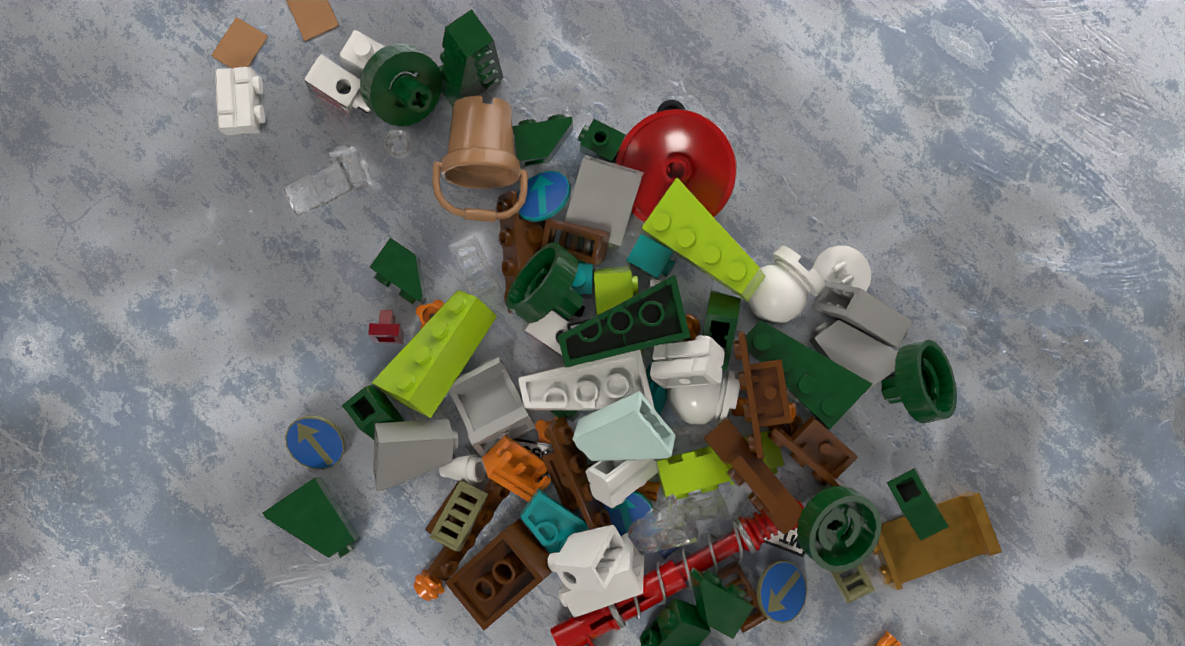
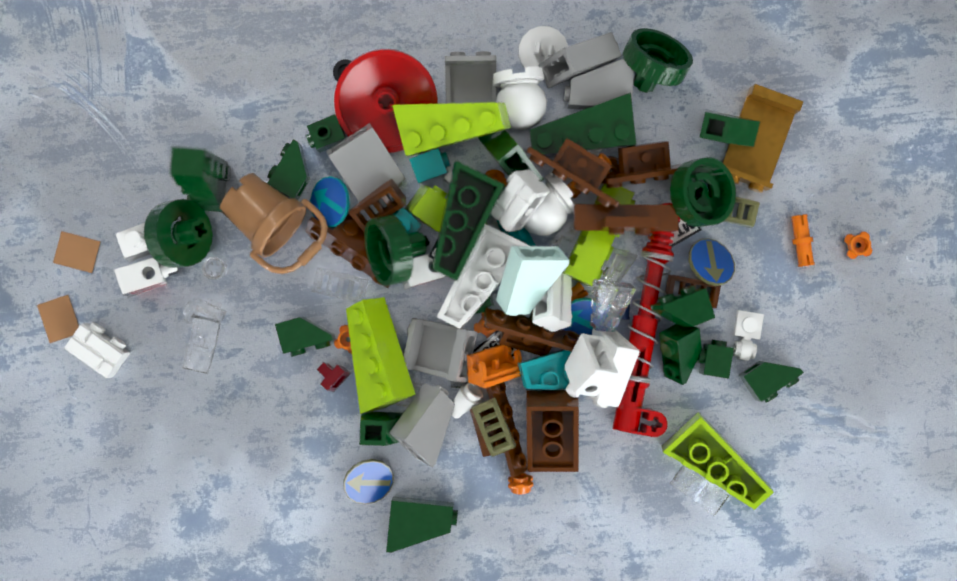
camera: 50 degrees left, 5 degrees up
none -> light grey panel [445,51,497,104]

